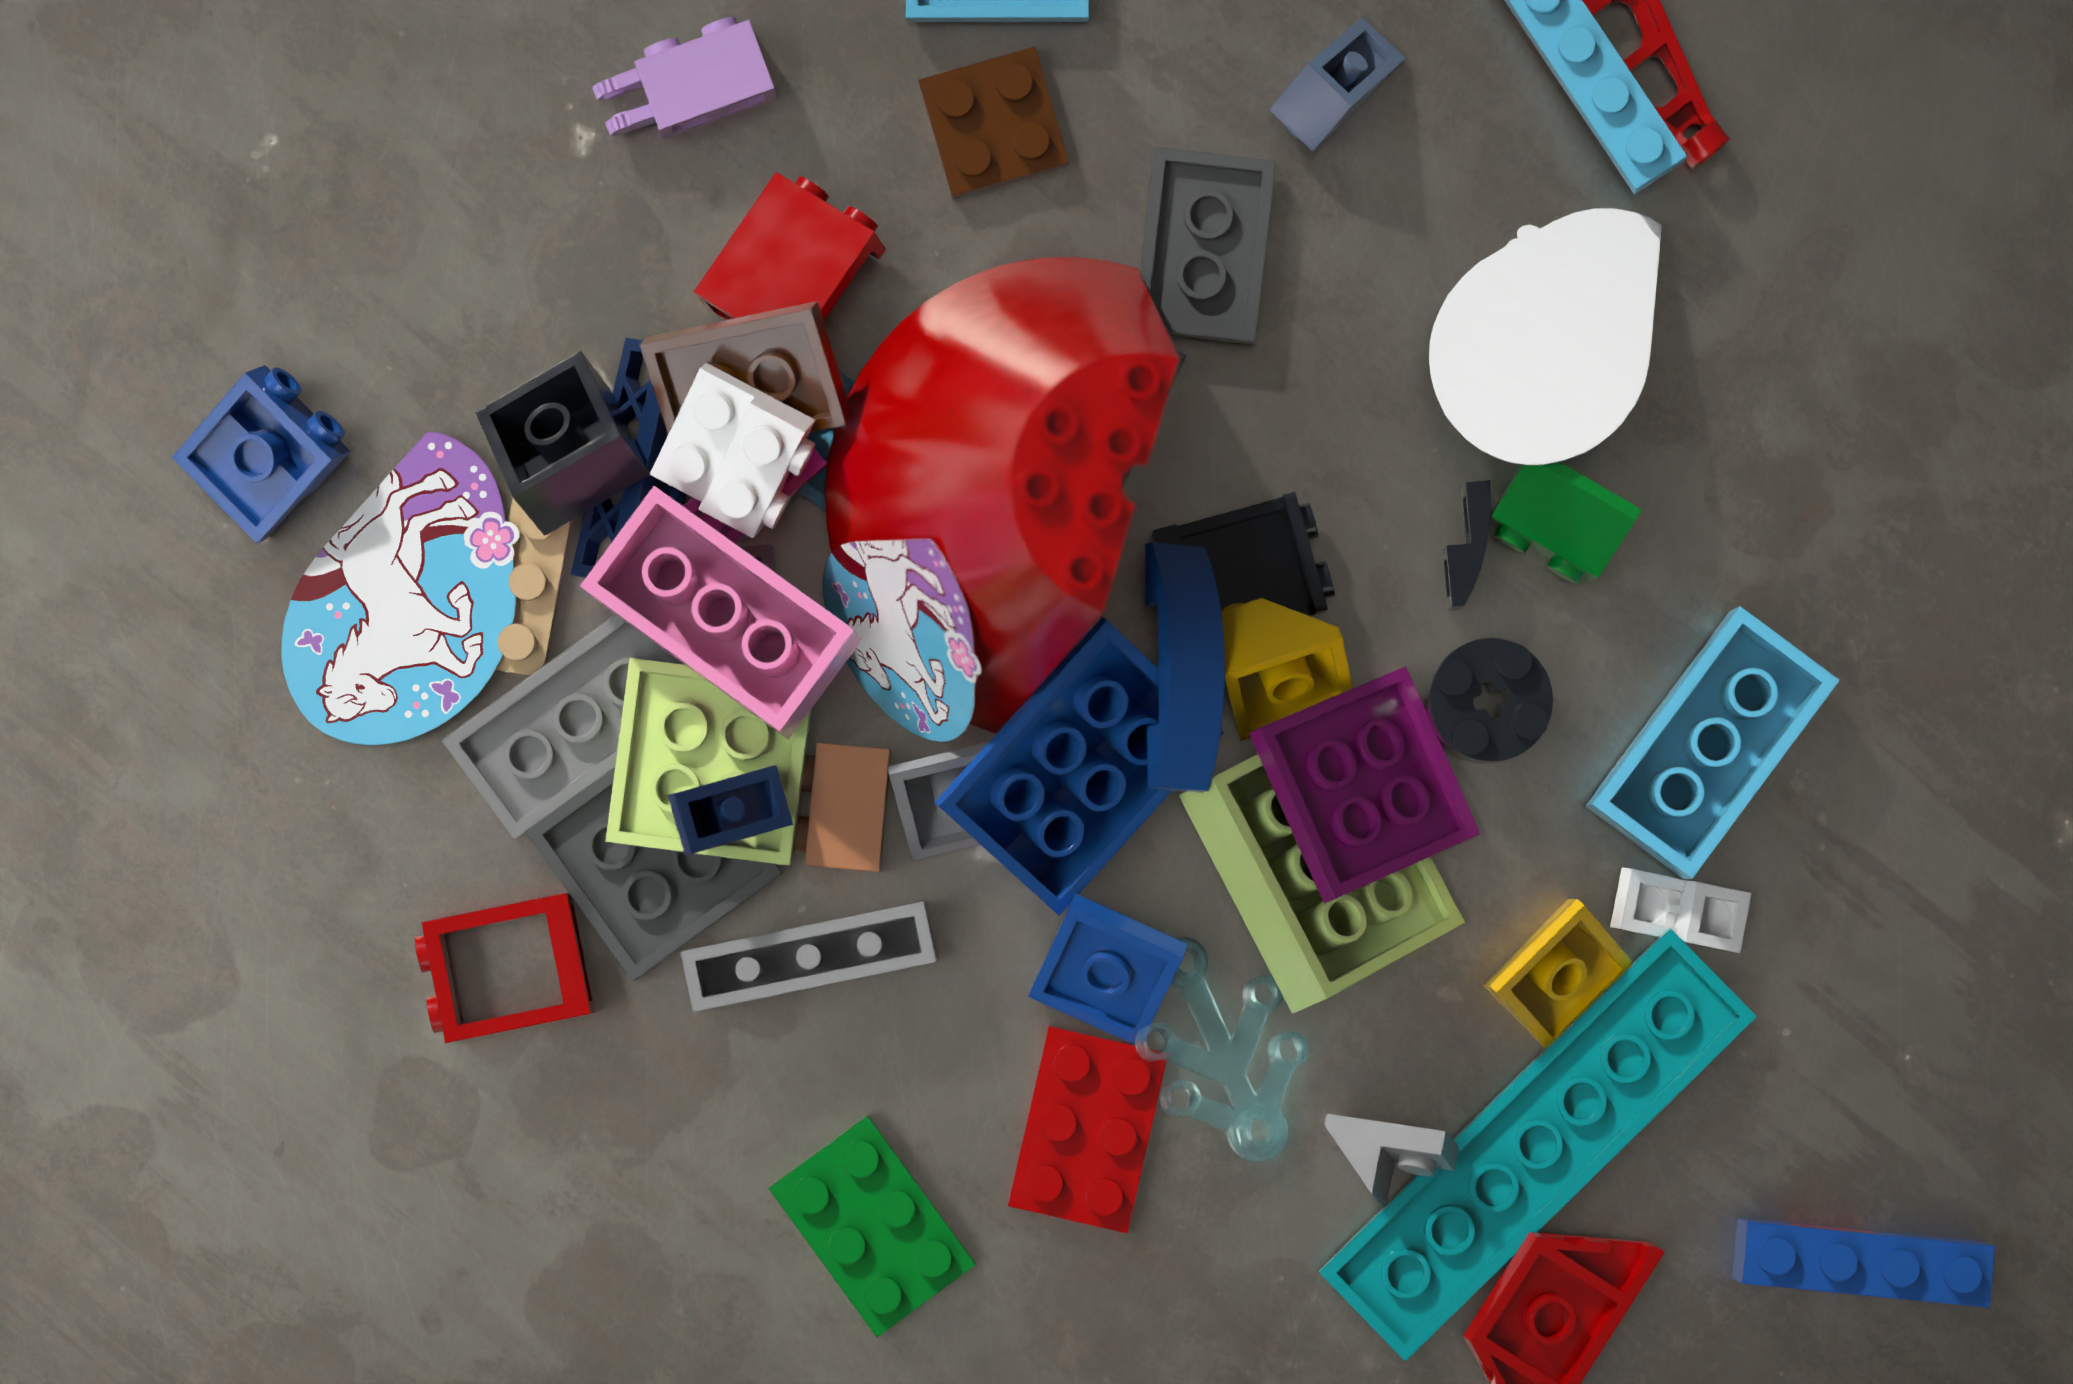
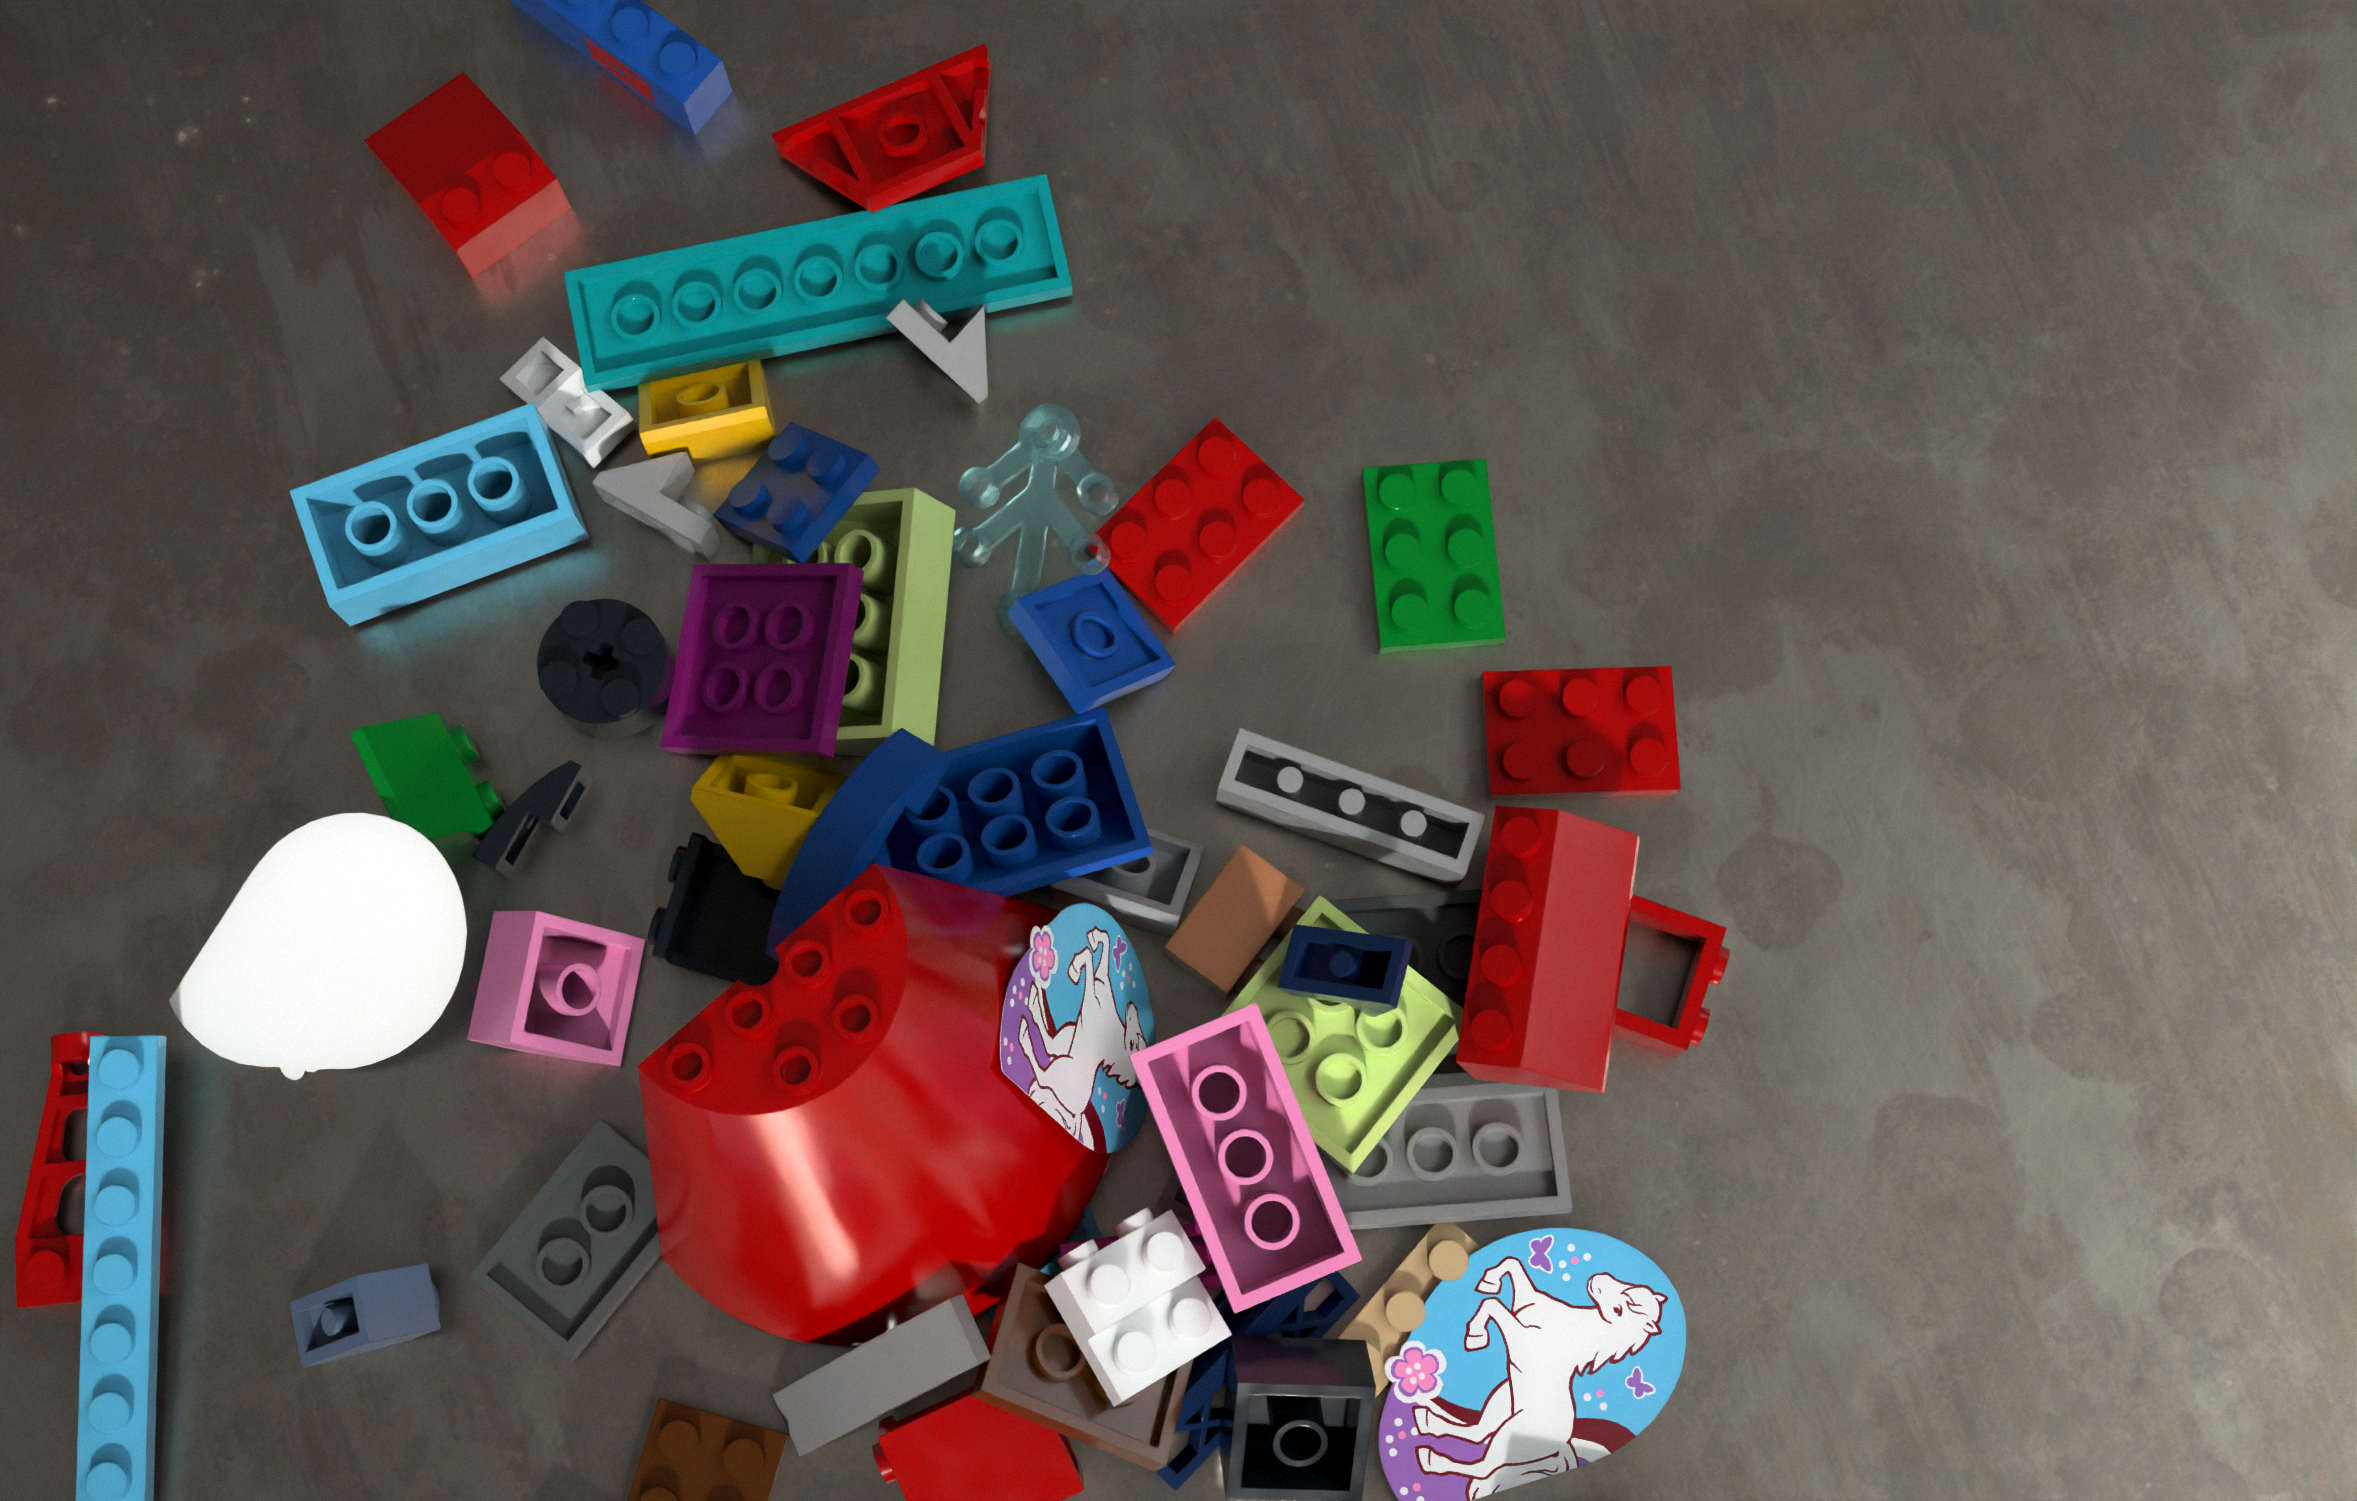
camera: 155 degrees left, 10 degrees down
none -> red slope [364,72,572,279]
none -> bright pink slope [467,911,645,1066]
none -> light grey slope [592,452,722,562]
none -> blue plate [713,422,881,564]
none -> light grey slope [773,1294,992,1457]
none -> red slope [1456,805,1640,1094]
none -> red plate [1480,666,1681,800]

